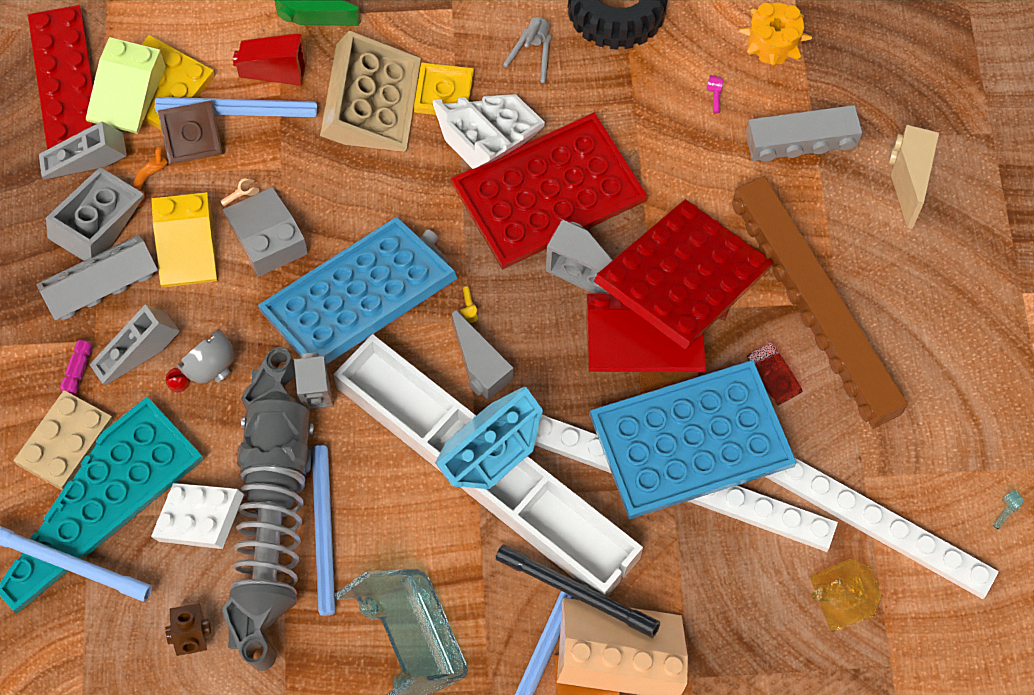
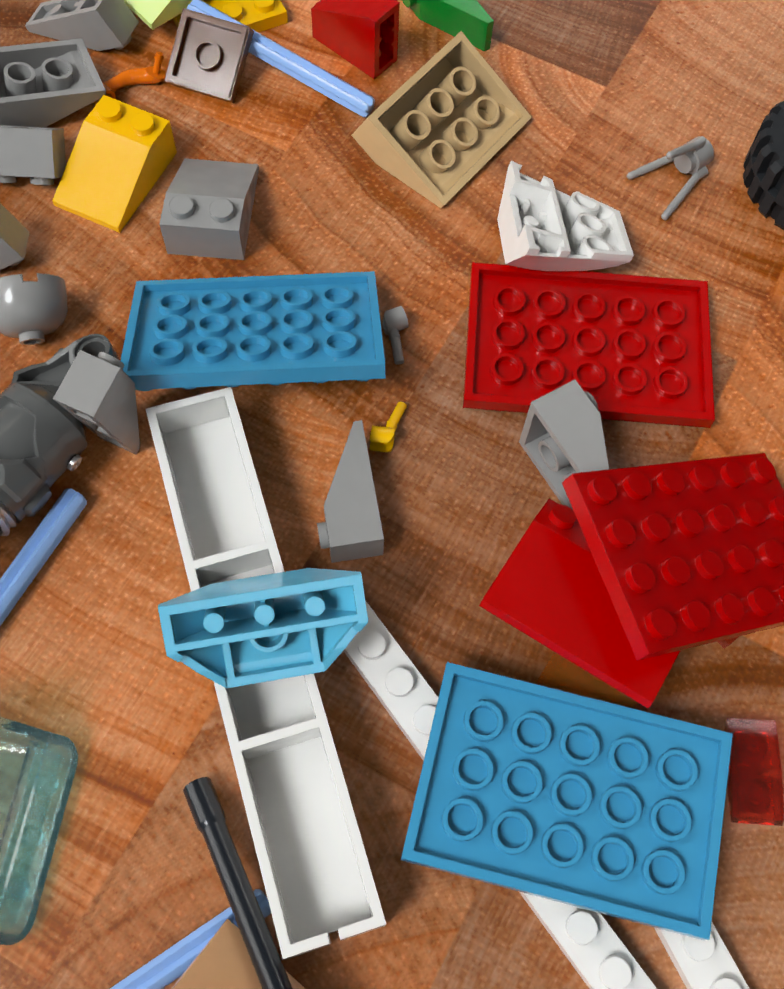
camera: 30 degrees right, 0 degrees up
light nougat hand [220,178,259,206] -> none
yellow tile [414,63,474,115] -> none

